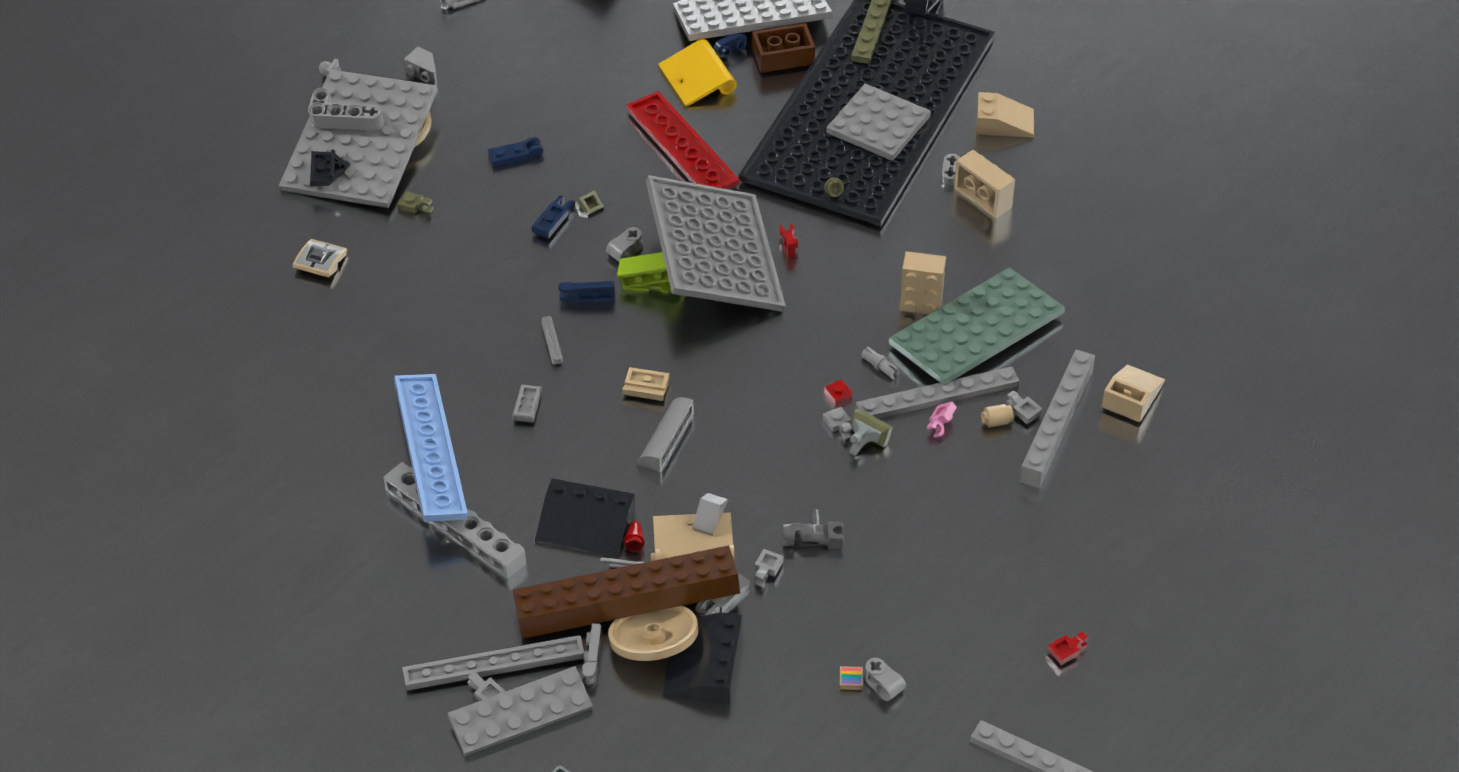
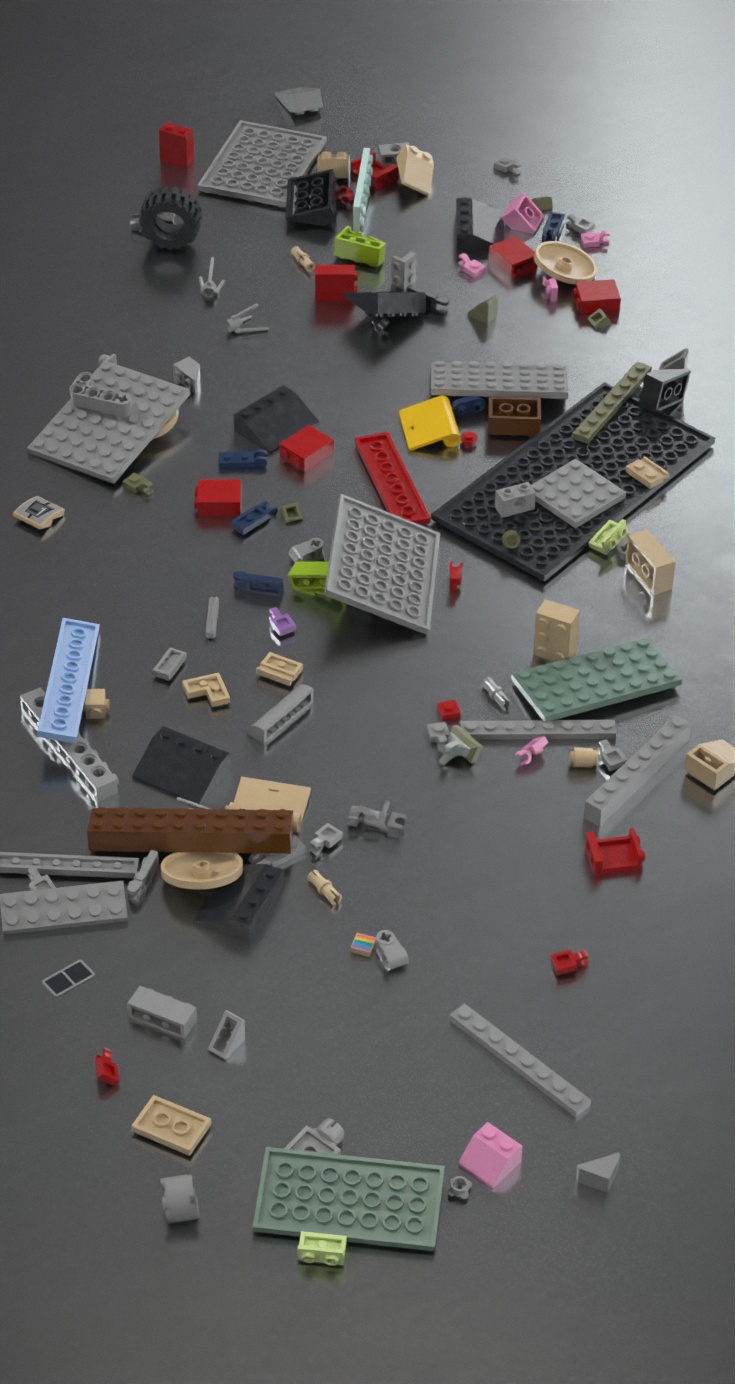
camera: 15 degrees right, 5 degrees down
black slope [310,149,350,186] -> none
red cone [623,521,645,552] -> none
light grey slope [693,493,728,536] -> none
tan slope [976,92,1034,138] -> none
none -> tan brick [83,689,109,719]
none -> tan plate [182,673,230,707]
none -> red brick [194,479,241,516]
none -> black slope [233,385,320,454]
none -> medium lavender plate [269,607,296,636]
none -> red brick [280,425,334,472]
none -> tan pin [307,870,342,905]
none -> red plate [460,431,478,447]
none -> light grey brick [495,482,536,518]
none -> red panel [585,828,645,876]
none -> yellowish green bracket [588,519,628,555]
none -> tan plate [626,456,669,489]

